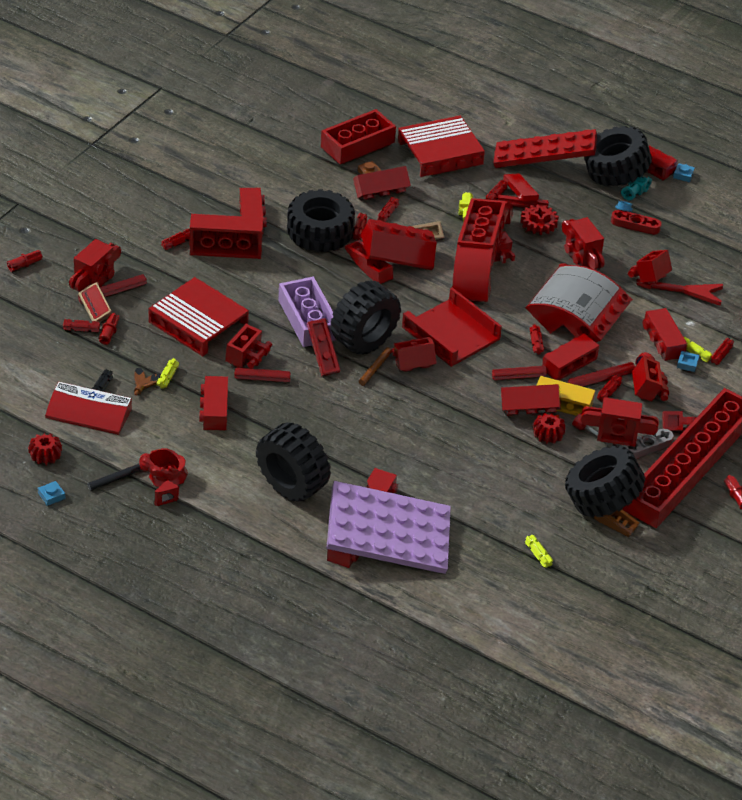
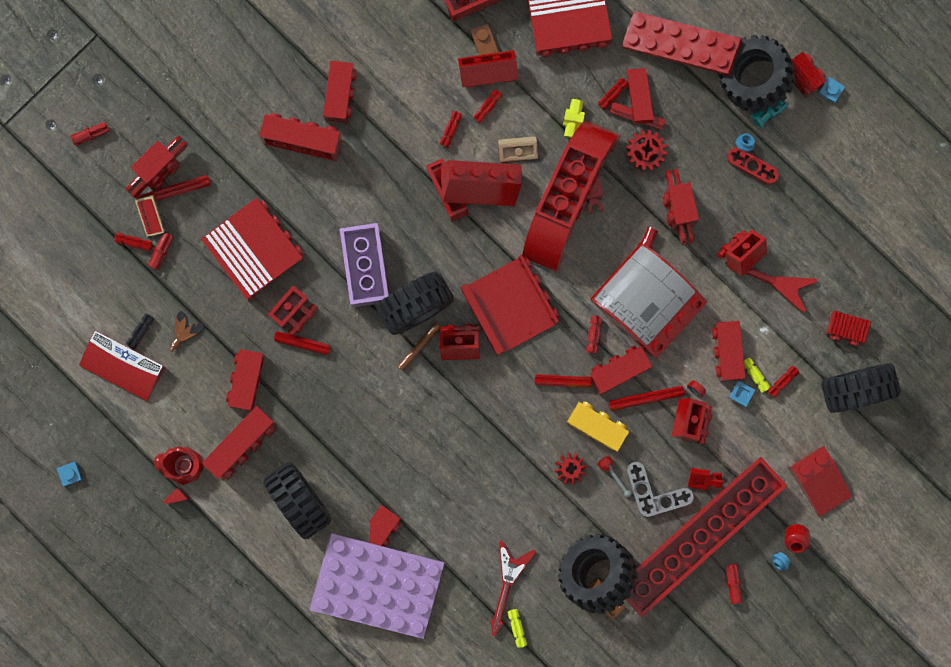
camera: 15 degrees right, 40 degrees up
red gear [28,433,62,466] -> none
black bar [87,463,142,491] -> none
neon yellow axle [157,358,179,389] -> none
red axle [161,228,190,250] -> none
black tyre [287,189,355,252] -> none
red tile [307,318,341,377] -> none
red brick [501,384,561,416] -> none
red brick [581,397,659,447] -> none
red axle [597,375,622,402] -> none
none -> red brick [202,406,277,481]
none -> piece [491,541,535,636]

